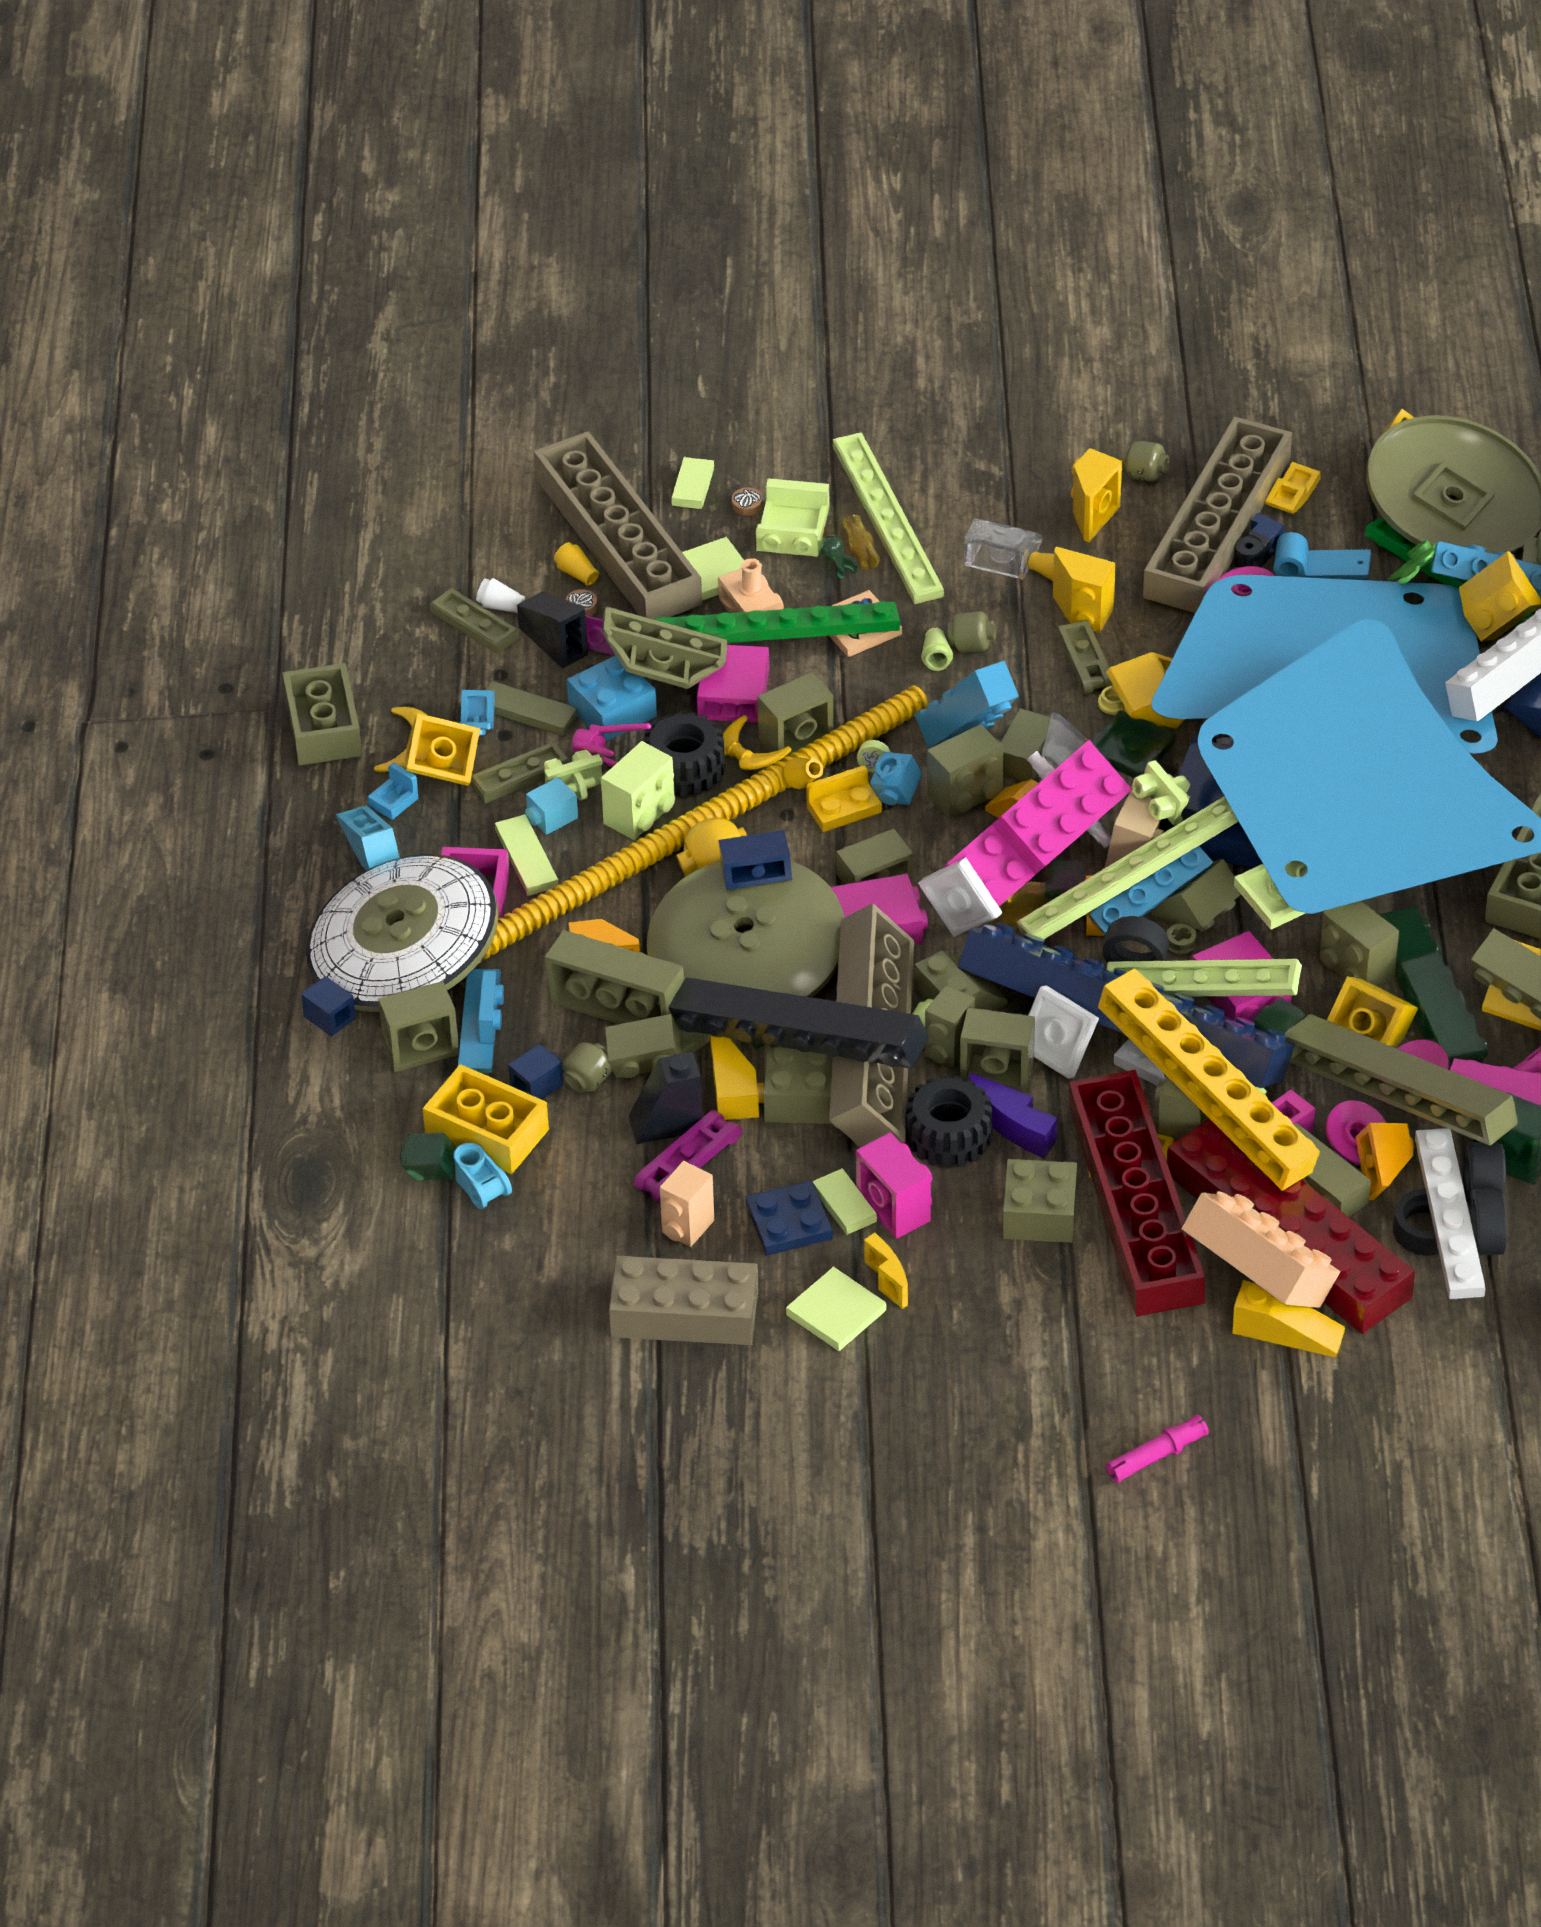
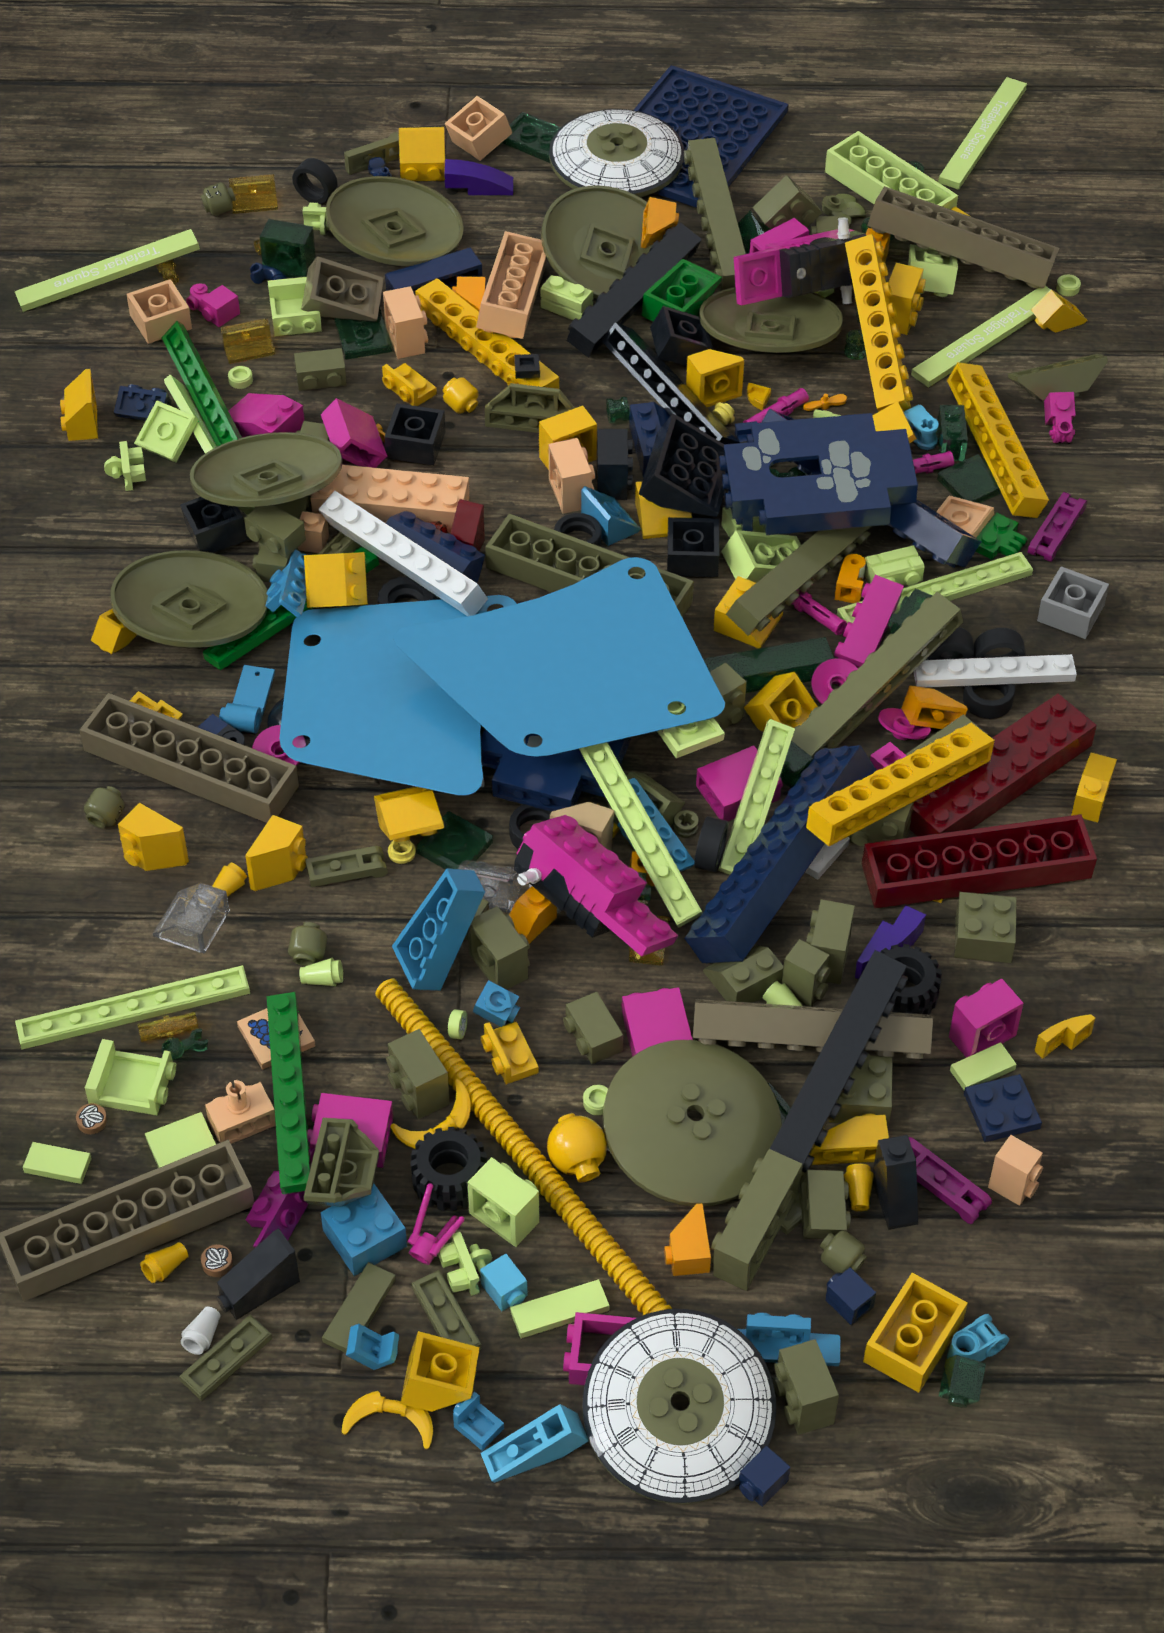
camera: 90 degrees left, 5 degrees up
olive brick [282,663,362,765] -> none
dark tan brick [609,1256,758,1345] -> none
dark blue brick [718,830,792,890] -> none
yellow cone [783,757,823,789] -> none
yellowish green tile [786,1267,886,1351] -> none
white tile [918,858,1002,938] -> none
white tile [1028,985,1099,1079] -> none
yellowish green hips [1131,760,1190,825] -> none
light nougat brick [1182,1191,1340,1308] -> none
bright green plate [1387,539,1435,585] -> none

